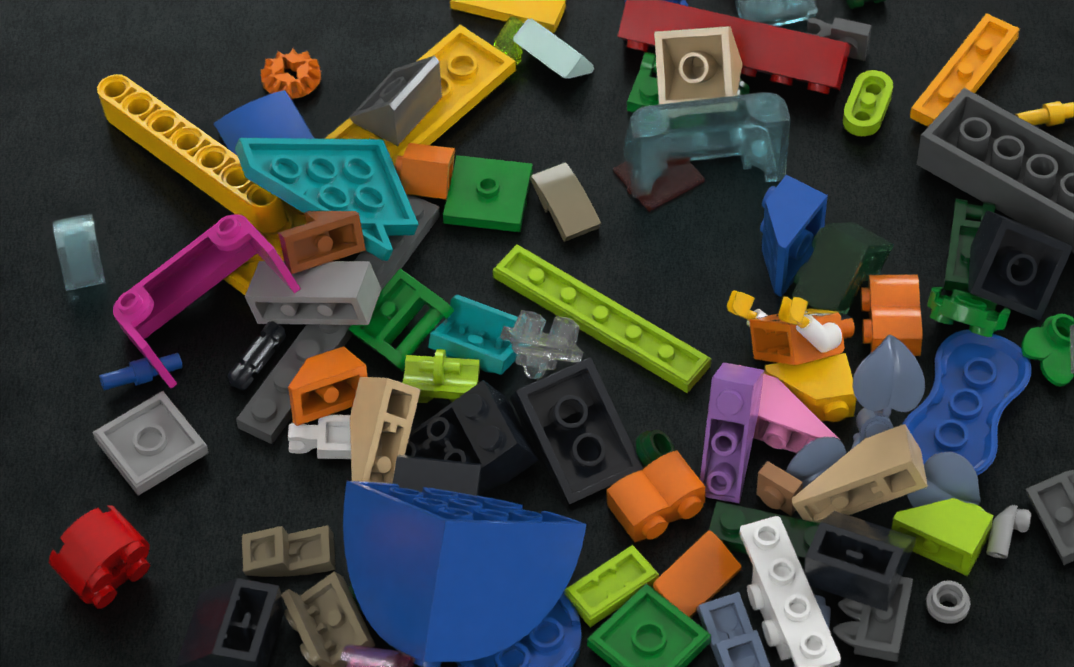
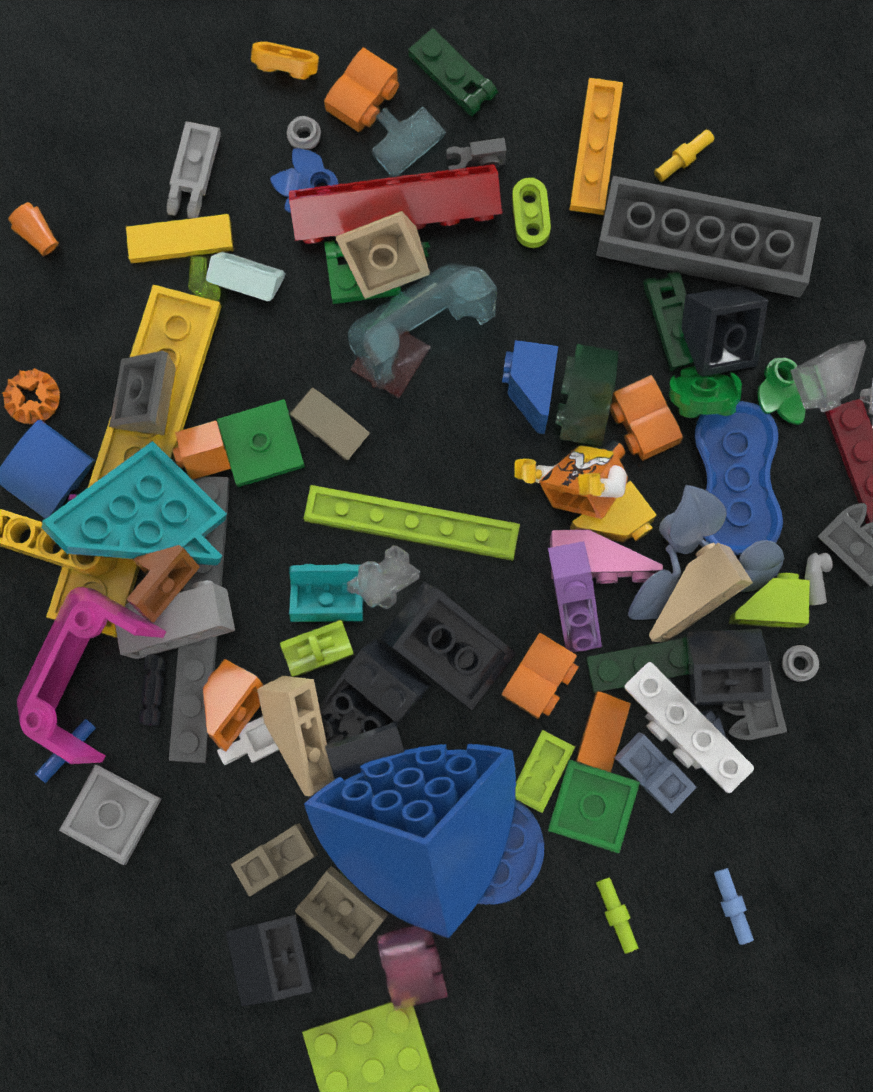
camera: 25 degrees left, 25 degrees up
red brick [49,505,150,609] -> none
green plate [348,268,455,372] -> none
dark green plate [636,430,674,466] -> none
medium nougat plate [756,461,803,516] -> none

